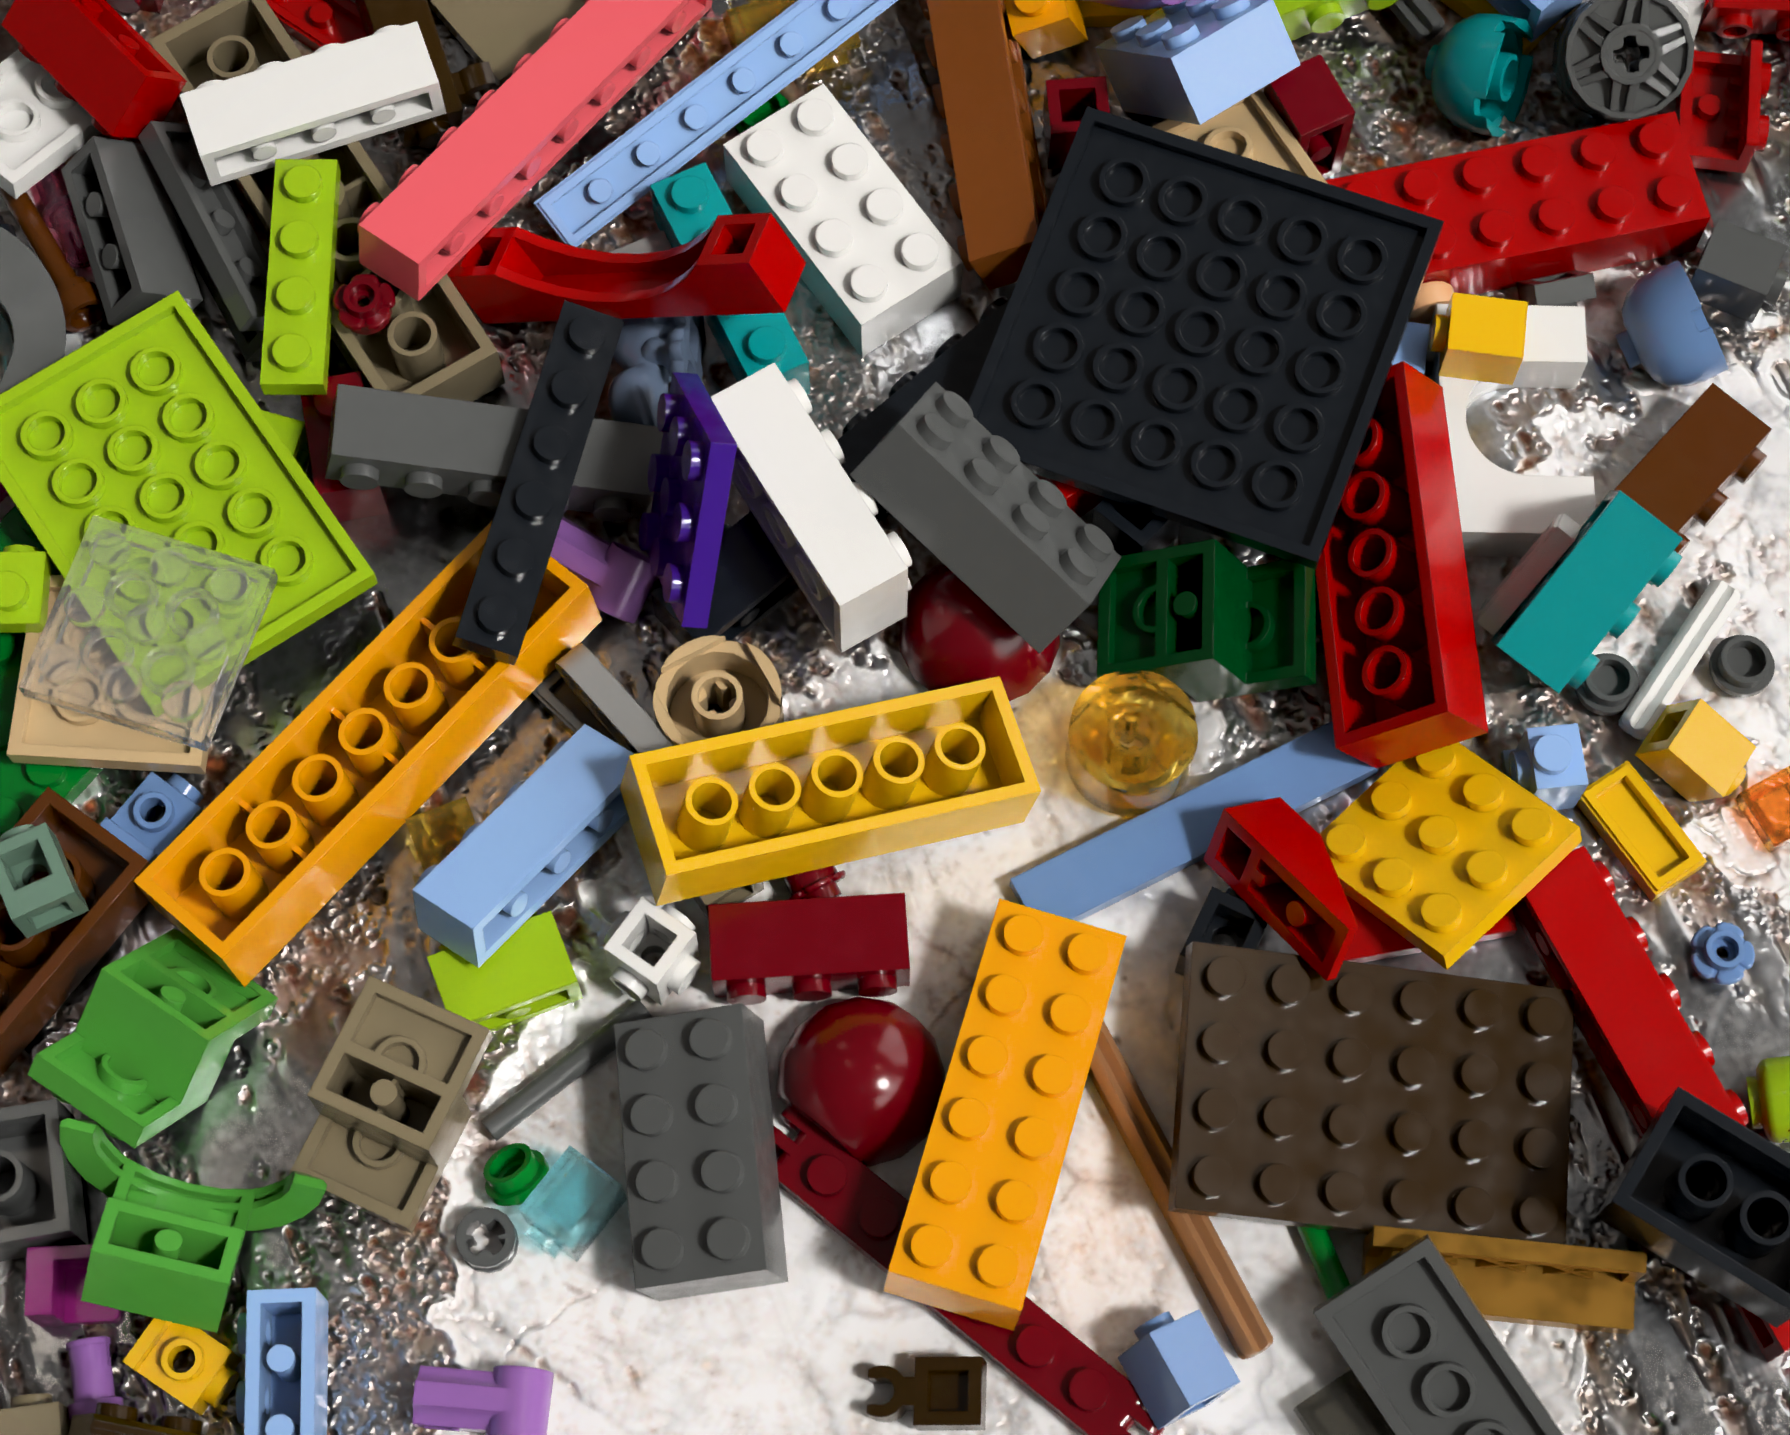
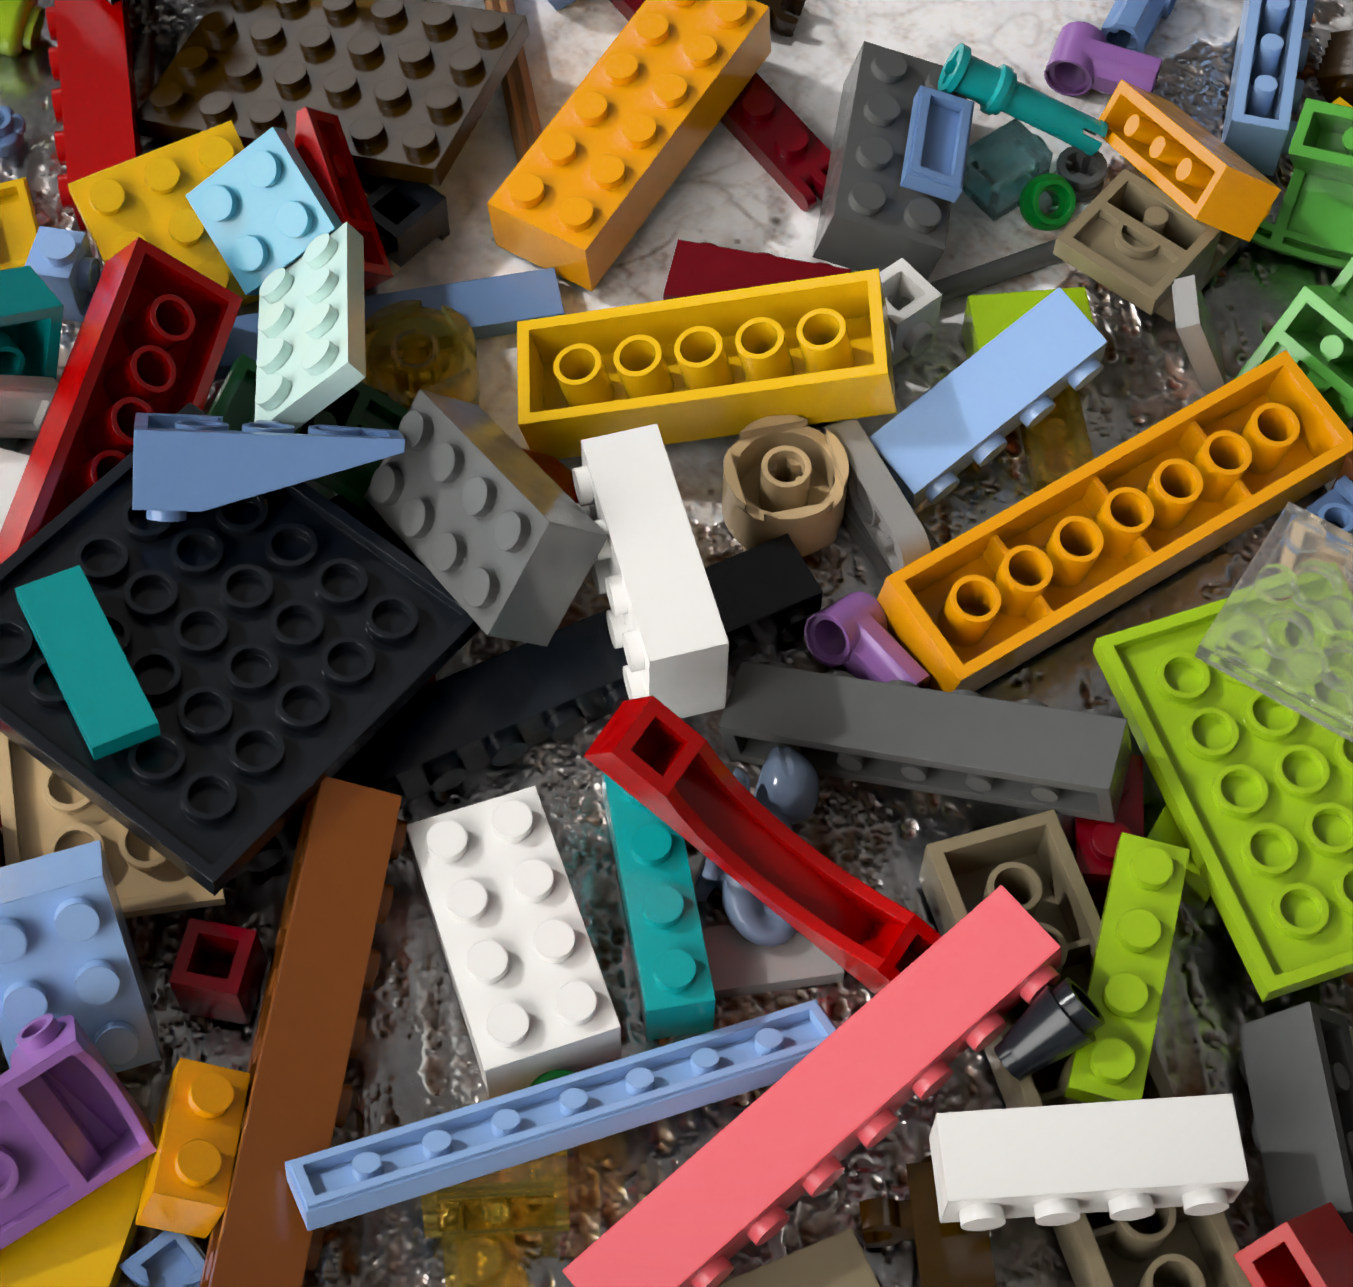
camera: 165 degrees left, 10 degrees down
dark grey fence [138,121,268,362] -> none
dark red plate [333,274,396,335] -> none
black plate [452,300,624,665] -> none
dark purple plate [639,372,737,628] -> none
dark red cylinder [776,997,945,1167] -> none
none -> teal tile [15,565,160,761]
none -> medium blue wedge [132,413,405,522]
none -> medium azure plate [185,127,343,295]
none -> light aqua plate [254,222,366,430]
none -> medium blue tile [900,85,975,203]
none -> teal pin [938,43,1108,156]
none -> black cone [994,977,1105,1081]
none -> light orange brick [1098,79,1281,242]
none -> light grey tile [1172,275,1226,395]

